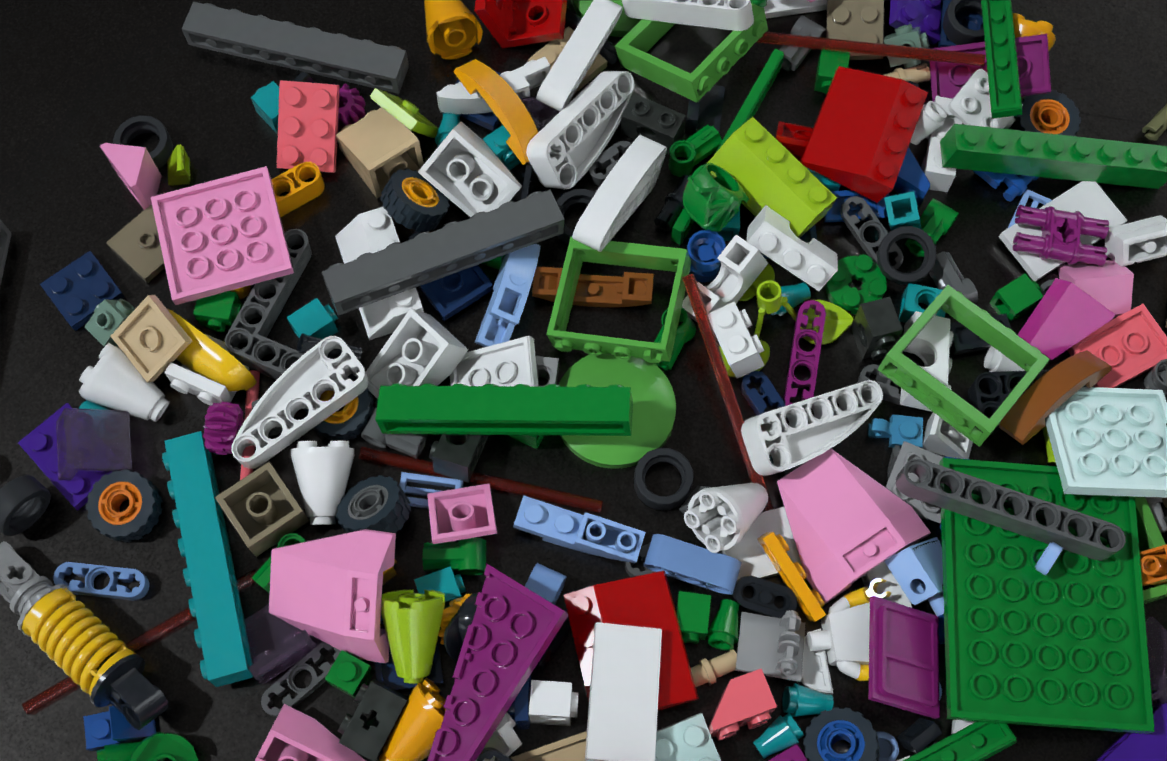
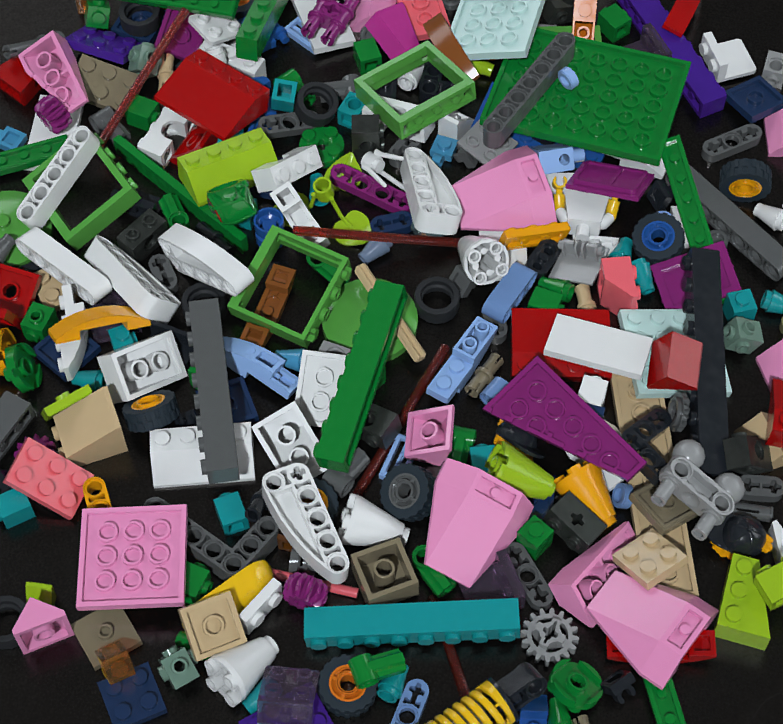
camera: 75 degrees left, 10 degrees down
white brick [706,302,765,379] -> none
none -> green plate [3,342,42,393]
none -> green brick [20,302,59,343]
none -> clear orange brick [95,640,136,685]
none -> white arch [137,107,196,169]
none -> dark azure cone [275,348,306,372]
none -> green piece [348,648,406,689]
none -> tan axle [355,263,426,363]
none -> sand blue cone [358,231,393,265]
none -> white plant [361,149,405,191]
none -> teal cone [377,664,409,703]
none -> dark tan pin [464,353,504,398]
none -> light grey gear [520,608,579,667]

